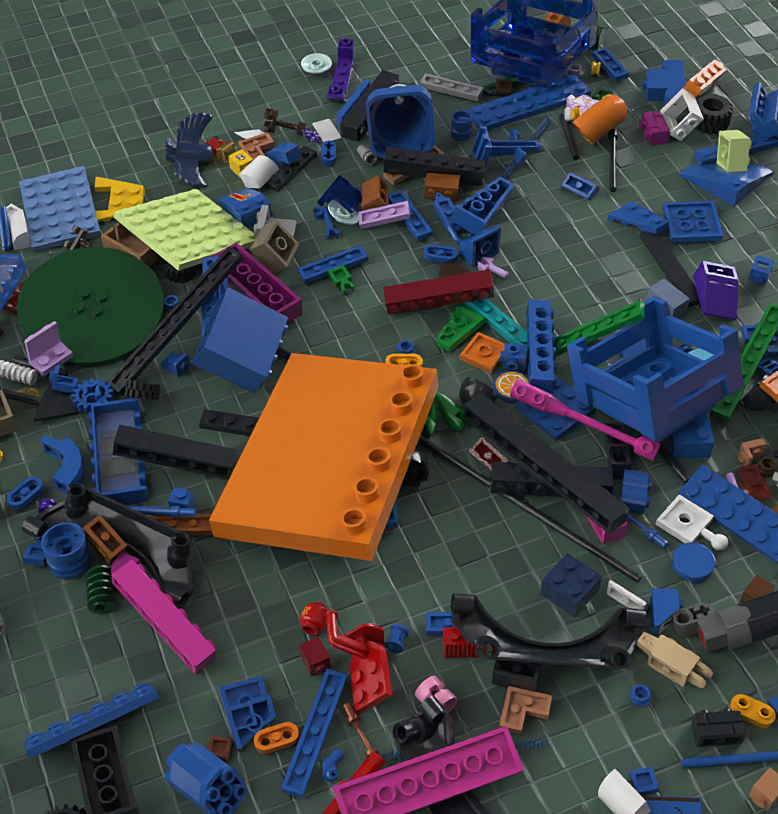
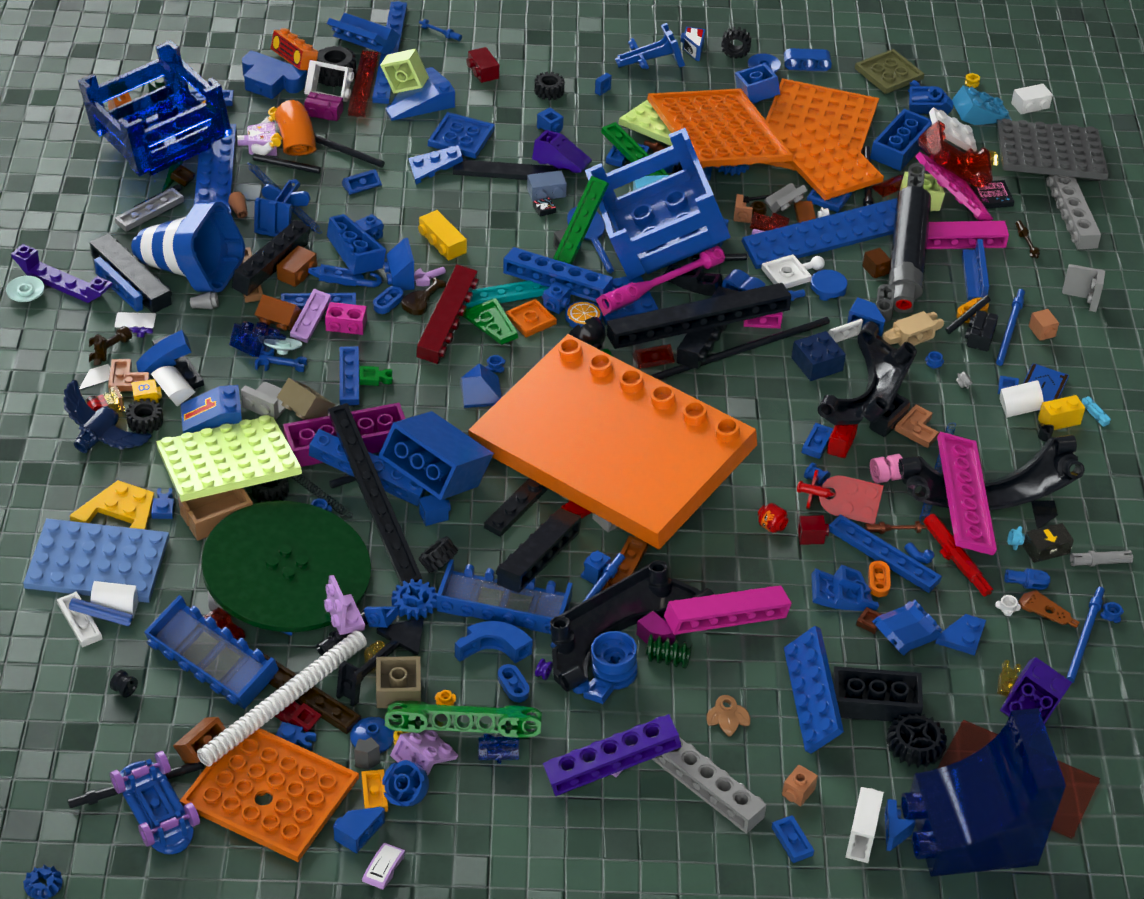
camera: 70 degrees left, 5 degrees down
dark brown bar [63,225,95,250] -> none
dark orange brick [83,514,127,564] -> none
blue bracket [160,352,190,377] -> none
blue beam [321,140,337,167] -> none
light orange plate [385,354,423,367] -> none
dark green plate [592,87,613,101] -> none
none -> black tyre [126,398,163,434]
none -> nougat cone [228,192,248,218]
none -> dark pink brick [325,302,367,335]
none -> clear red plate [348,51,379,117]
none -> blue brick [354,214,384,240]
none -> yellow brick [418,210,467,261]
none -> blue brick [419,495,451,526]
none -> blue slope [460,363,502,408]
none -> medium nougat plate [706,695,750,737]
none -> black bar [945,295,991,334]
none -> light grey plate [956,371,973,389]

